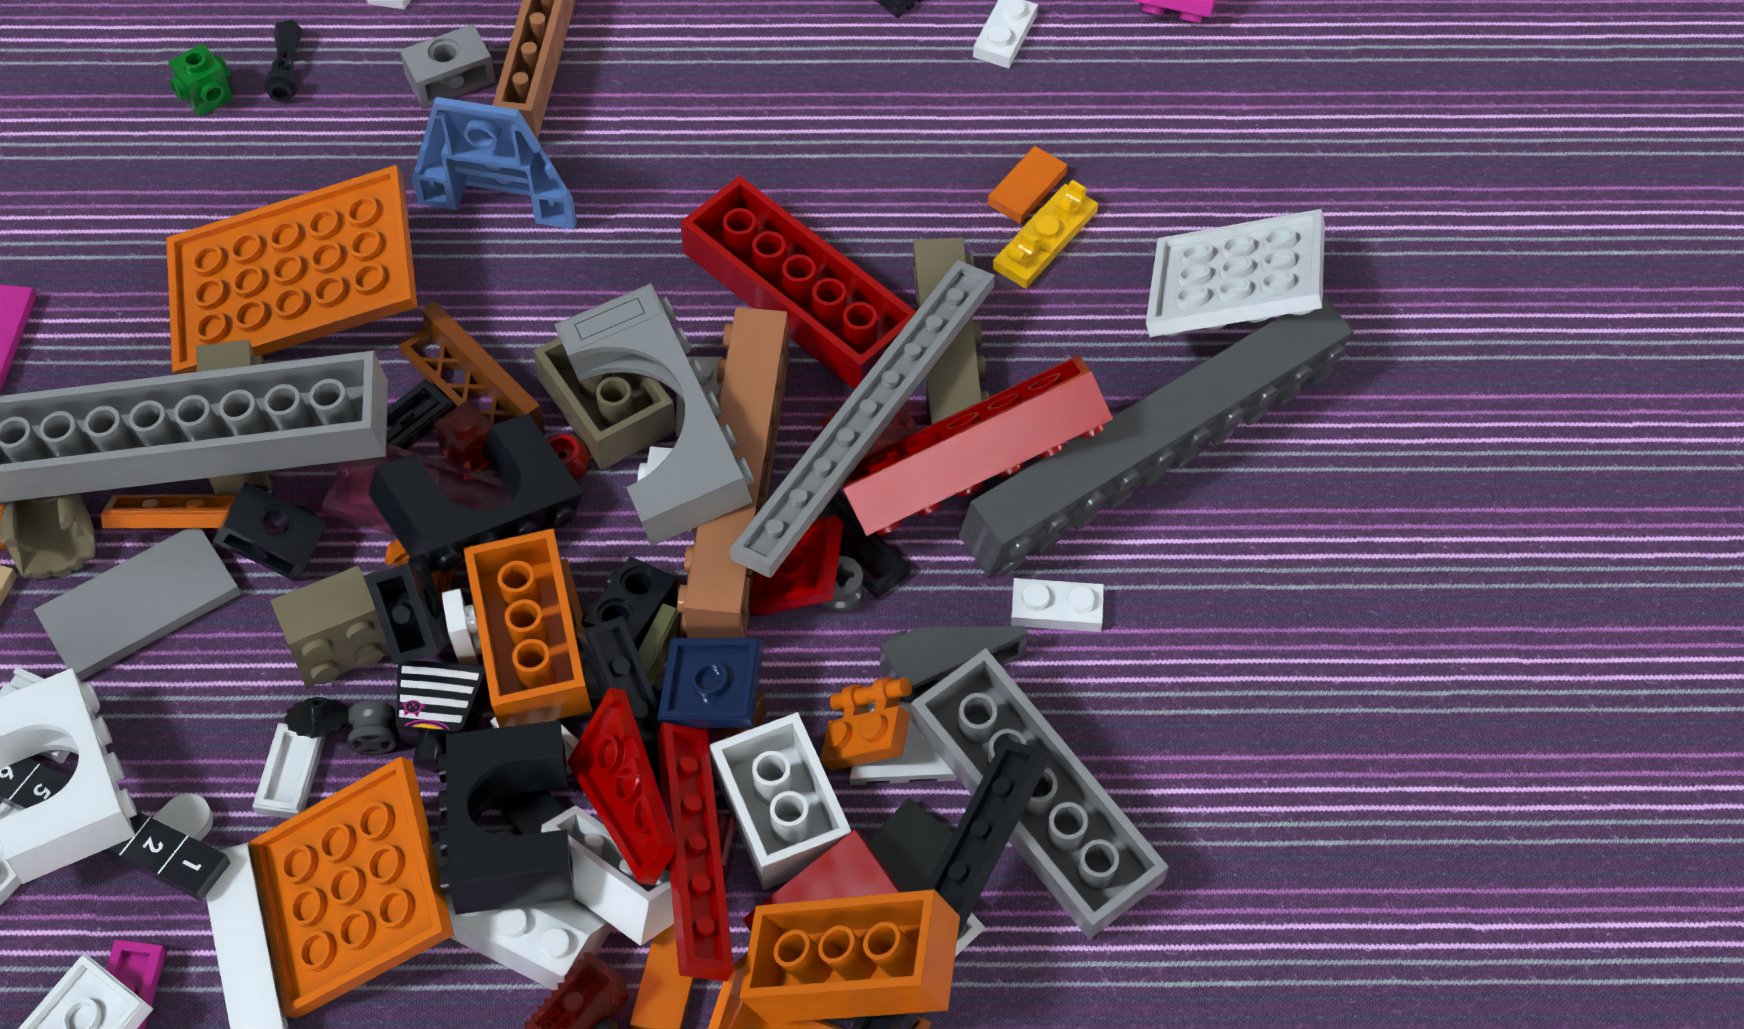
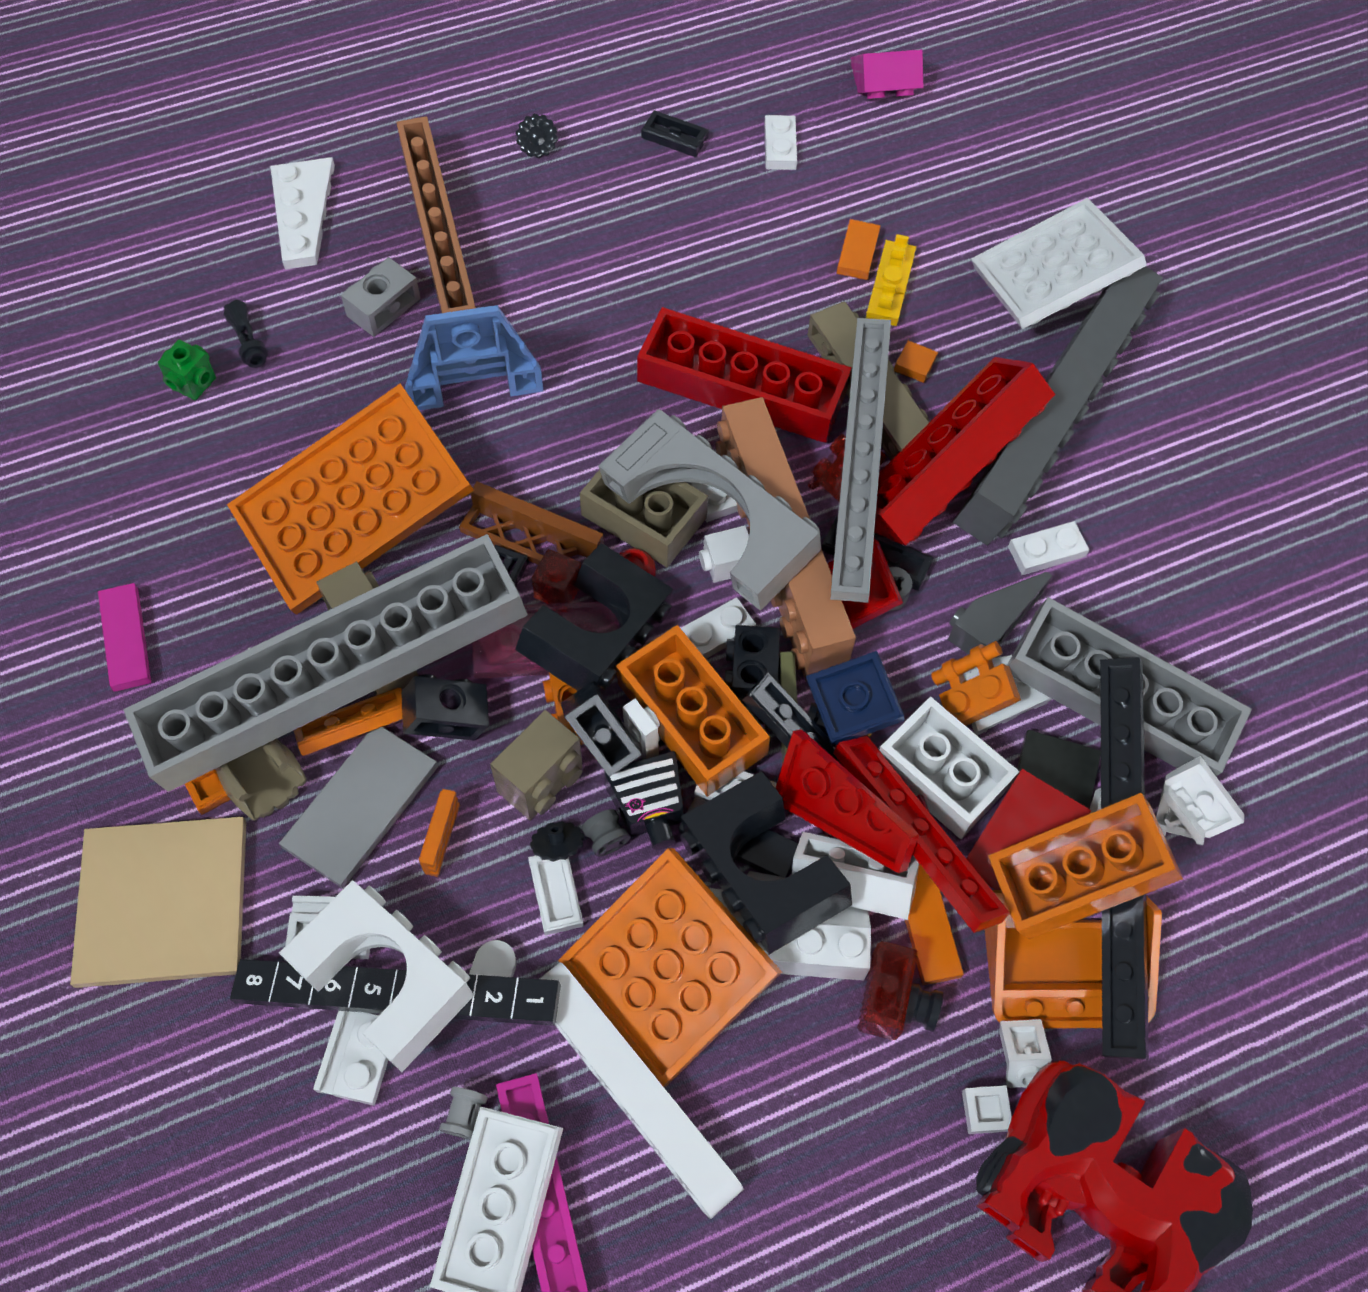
camera: 25 degrees left, 5 degrees up
none -> orange tile [419,789,460,877]
none -> light grey bush [439,1087,488,1140]
none -> white plate [681,597,756,659]
none -> orange tile [894,340,938,383]
none -> white slope [1156,756,1244,845]

